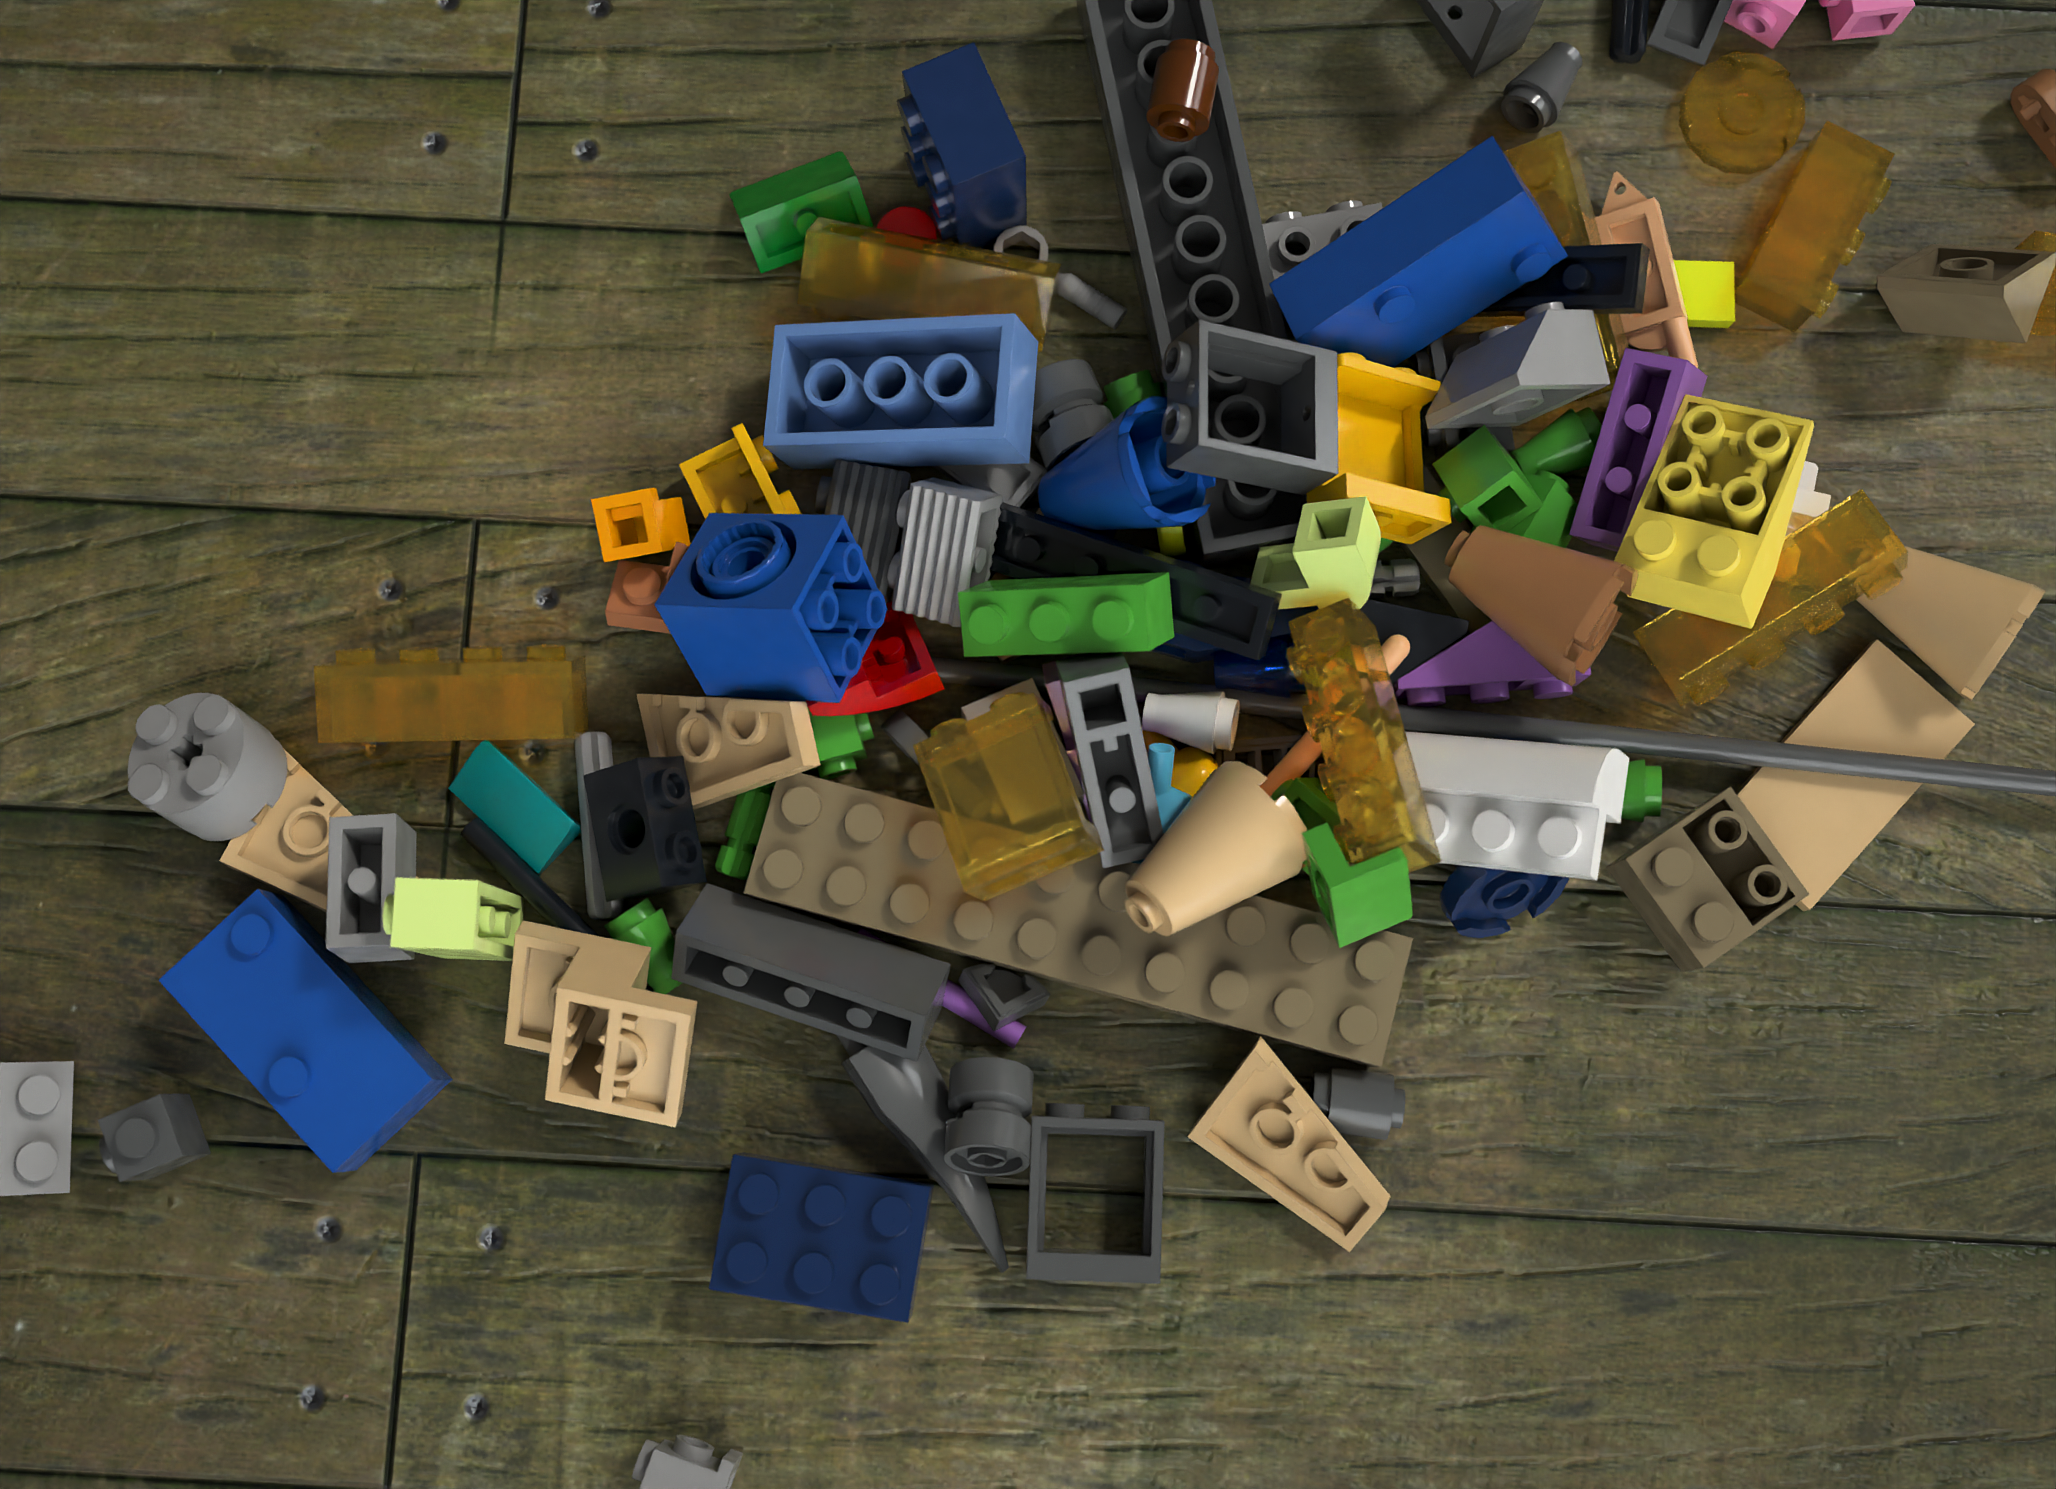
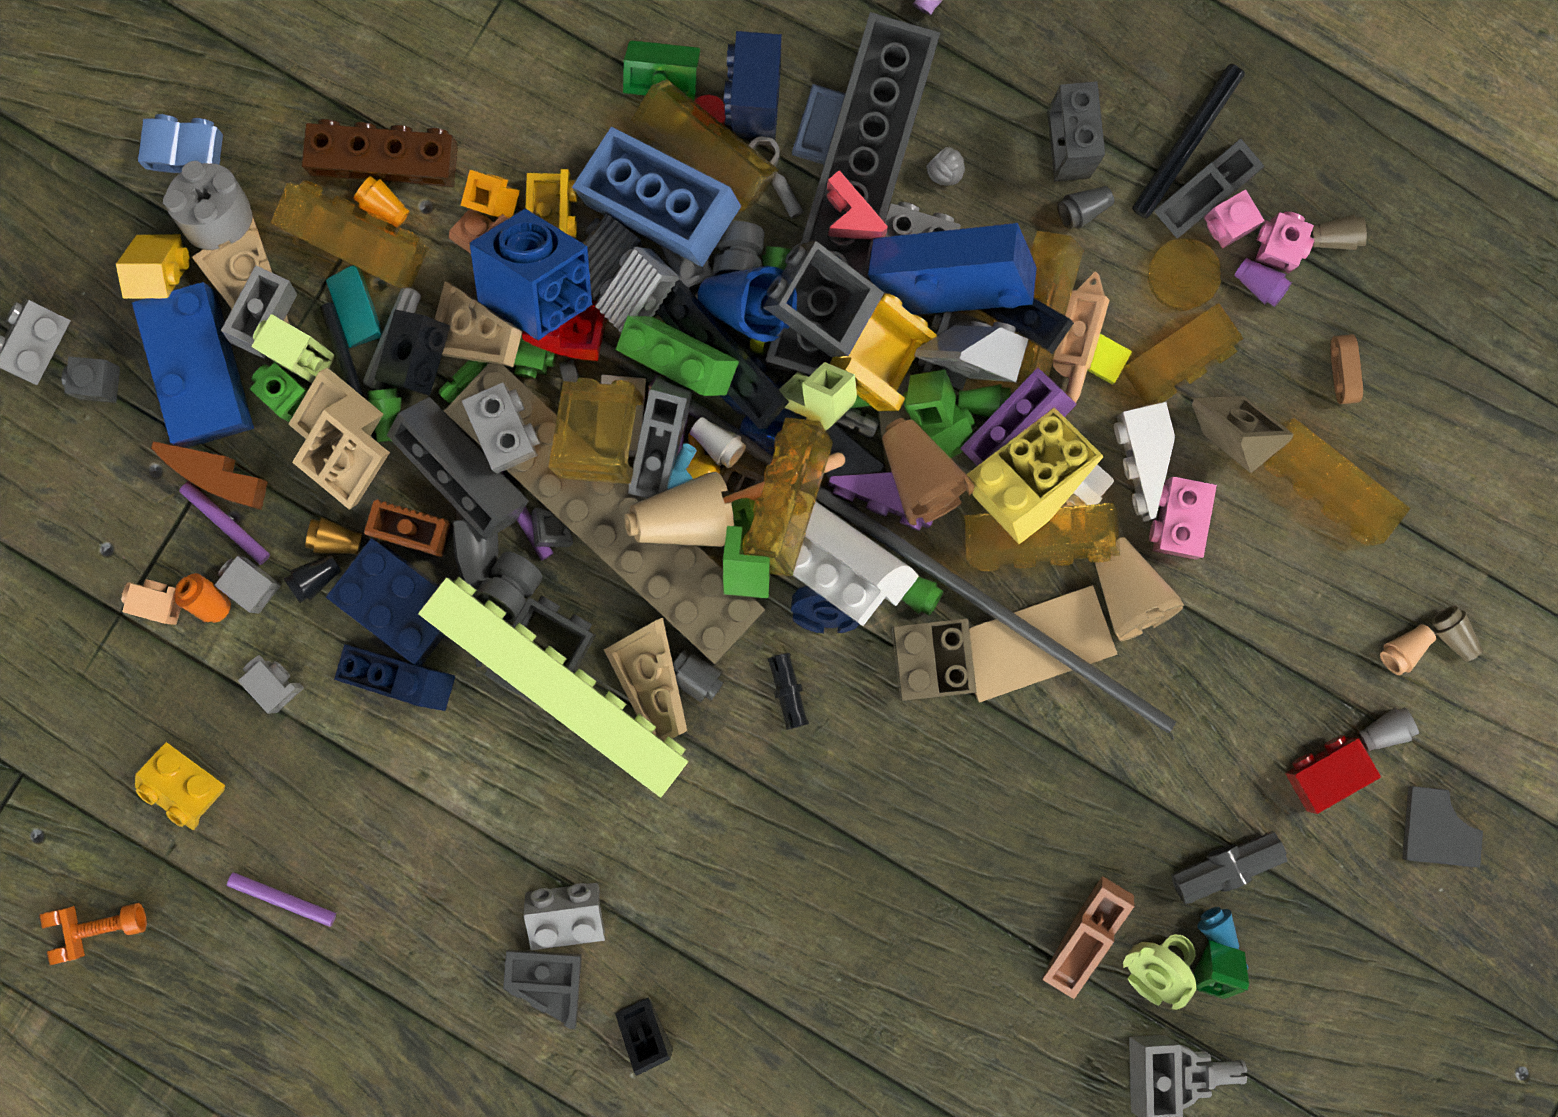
camera: 20 degrees right, 5 degrees up
reddish brown brick [1146,39,1219,142] -> none
none -> yellow brick [116,234,190,299]
none -> light nougat brick [121,579,181,625]
none -> medium blue brick [138,114,223,173]
none -> dark orange slope [151,441,268,510]
none -> orange brick [174,573,231,623]
none -> medium lavender bar [179,481,270,565]
none -> light grey brick [214,556,281,614]
none -> bright green brick [250,362,308,422]
none -> black cone [284,554,342,603]
none -> reddish brown brick [302,119,458,187]
none -> pearl gold cone [305,517,362,555]
none -> dark blue slope [334,644,455,711]
none -> light orange cone [353,176,410,228]
none -> dark orange brick [364,499,452,557]
none -> yellowish green brick [418,576,689,798]
none -> light grey brick [462,382,540,474]
none -> black pin [767,653,809,730]
none -> sand blue tile [792,84,846,165]
none -> coral slope [826,170,888,240]
none -> light grey piece [926,147,965,186]
none -> white slope [1114,402,1175,522]
none -> bright pink brick [1149,477,1217,560]
none -> medium lavender cone [1234,258,1292,307]

